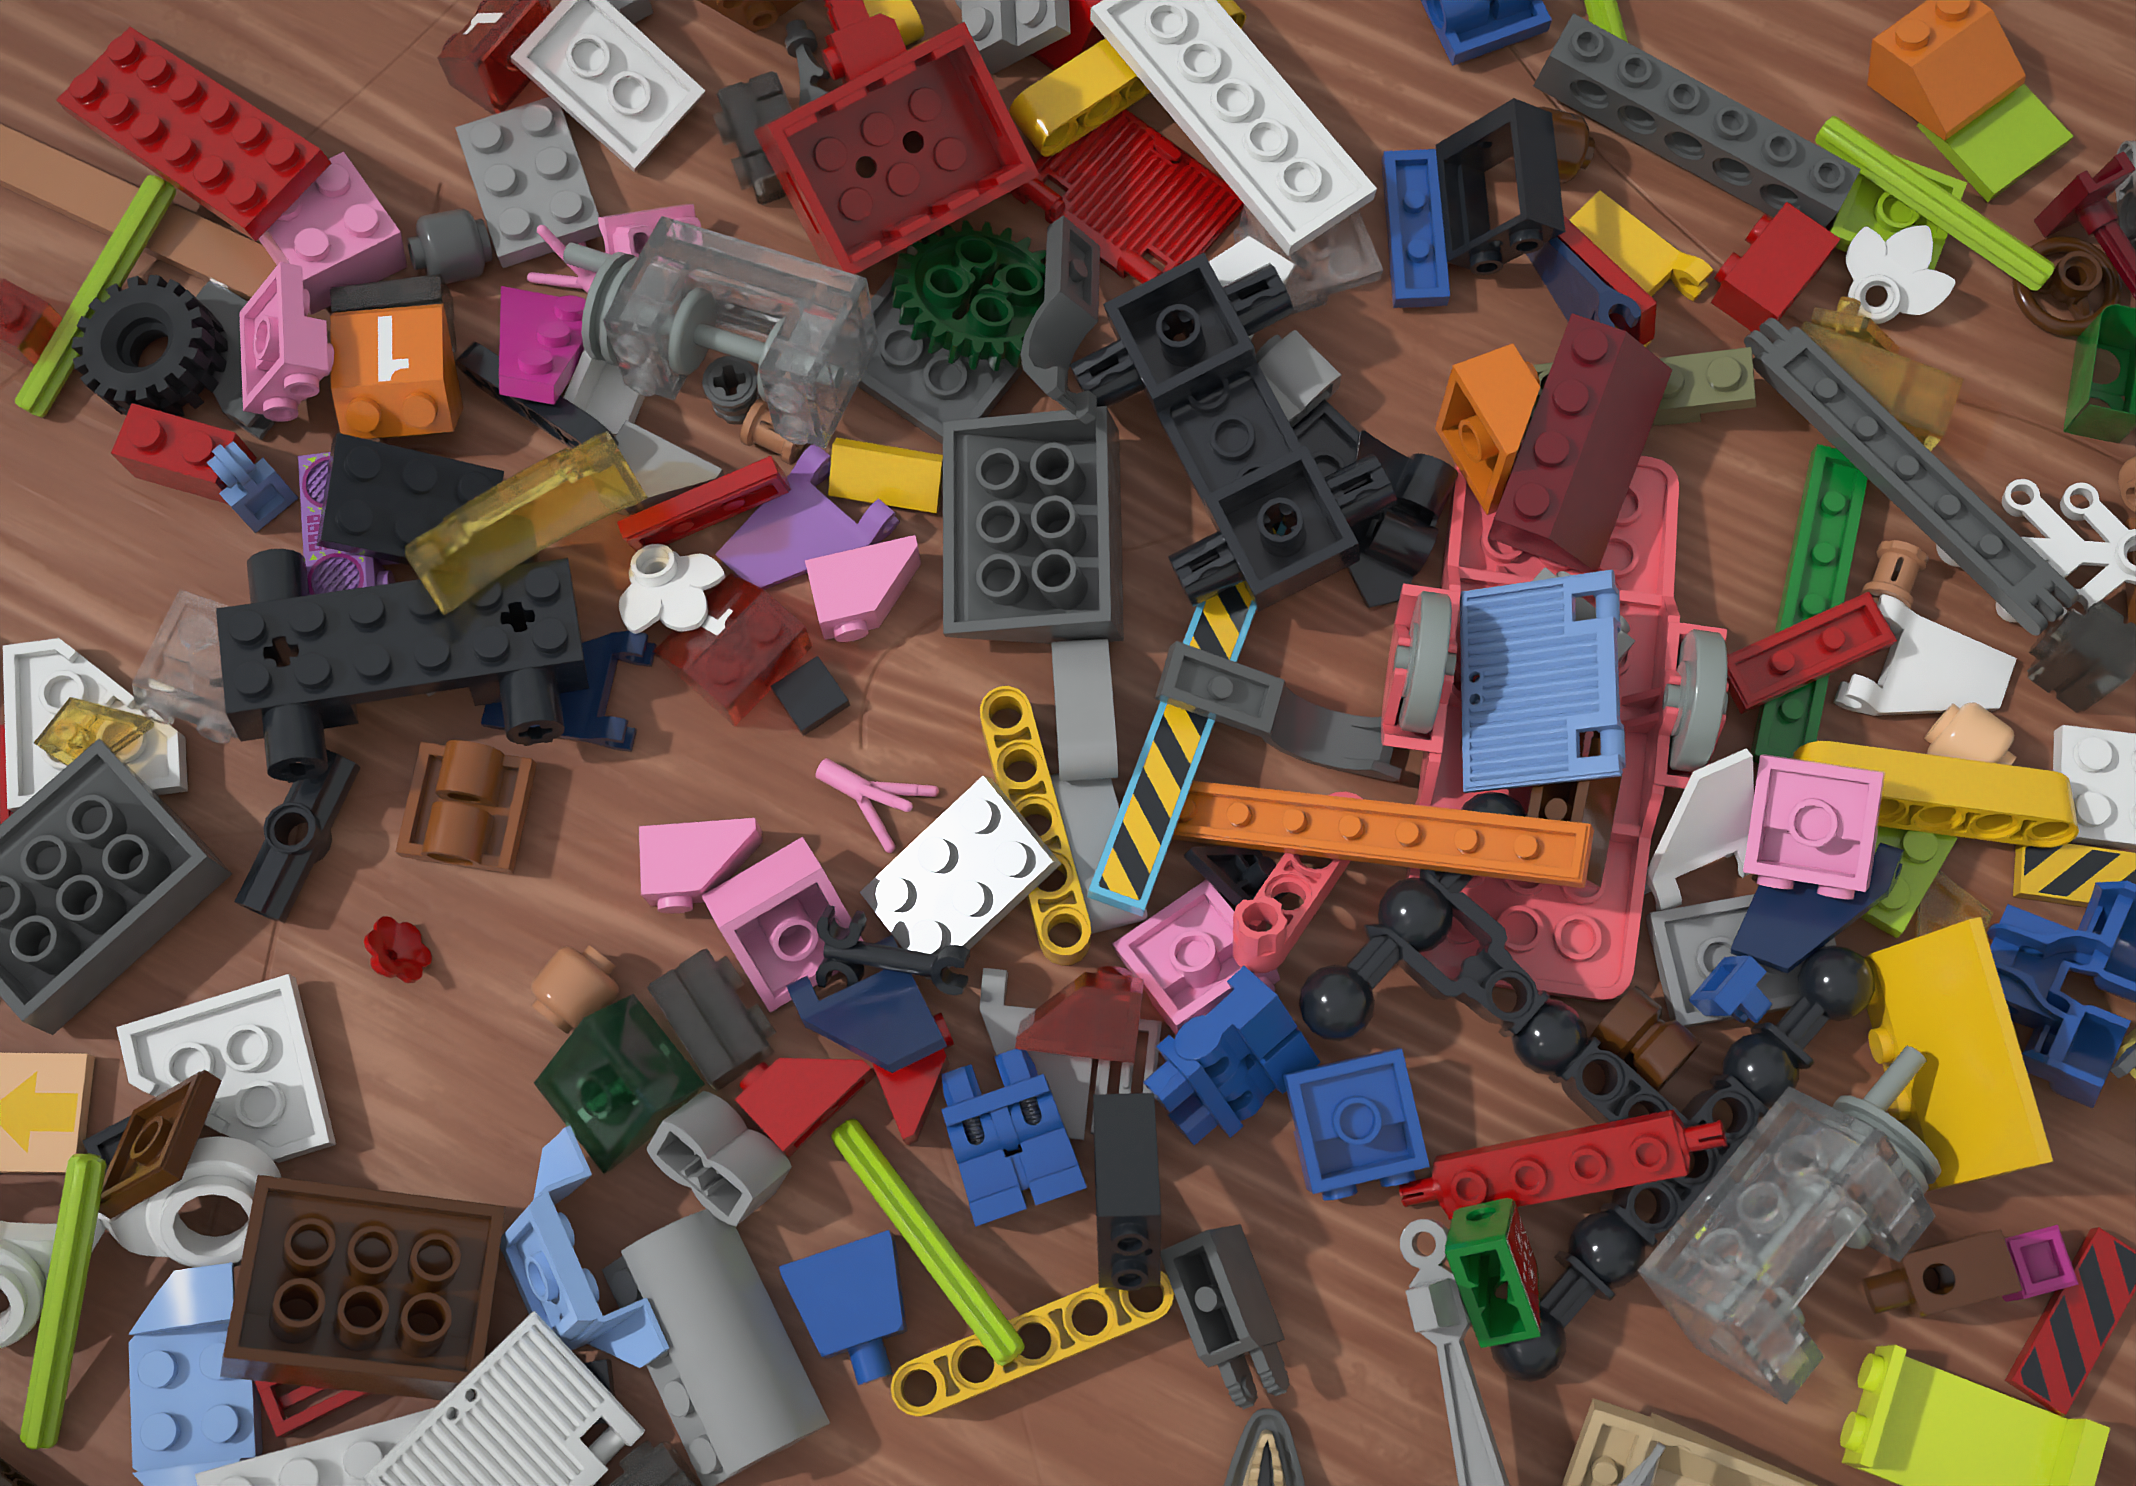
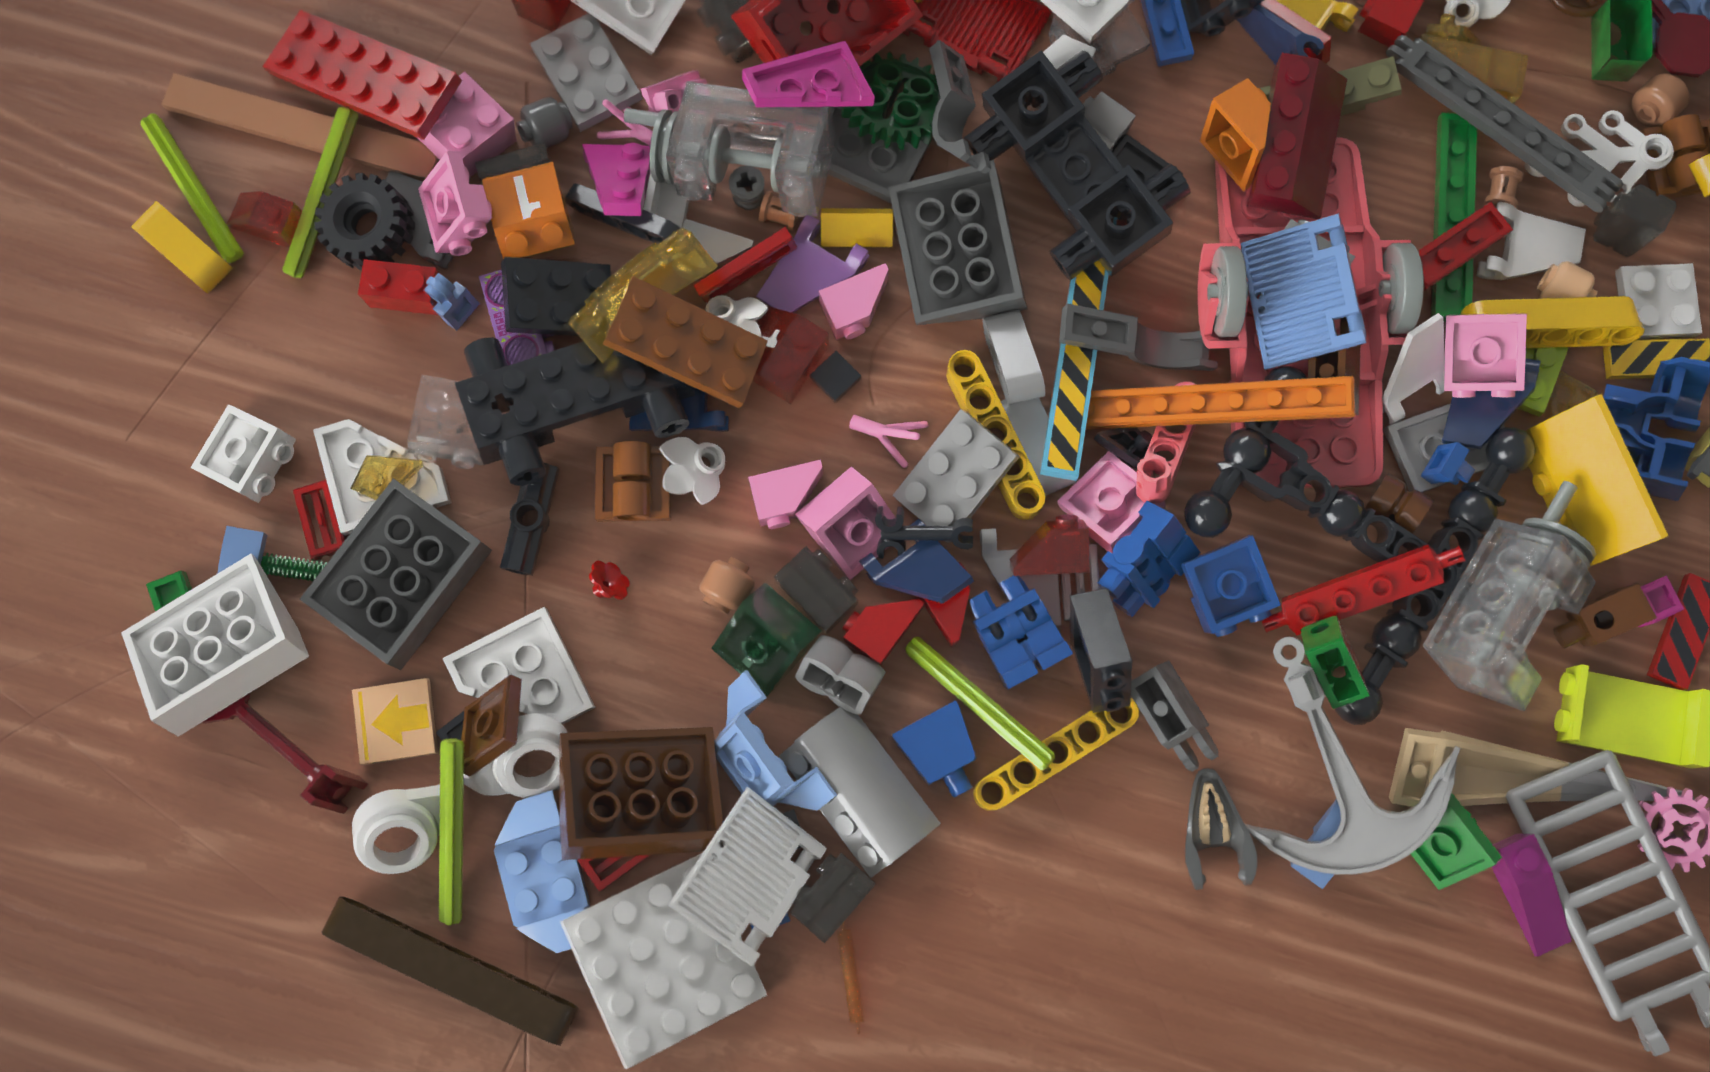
camera: 10 degrees left, 5 degrees up
black panel [1347,431,1458,609] -> none
none -> dark orange plate [603,276,768,408]
none -> white plate [659,437,725,505]
none -> dark pink wing [742,41,875,107]

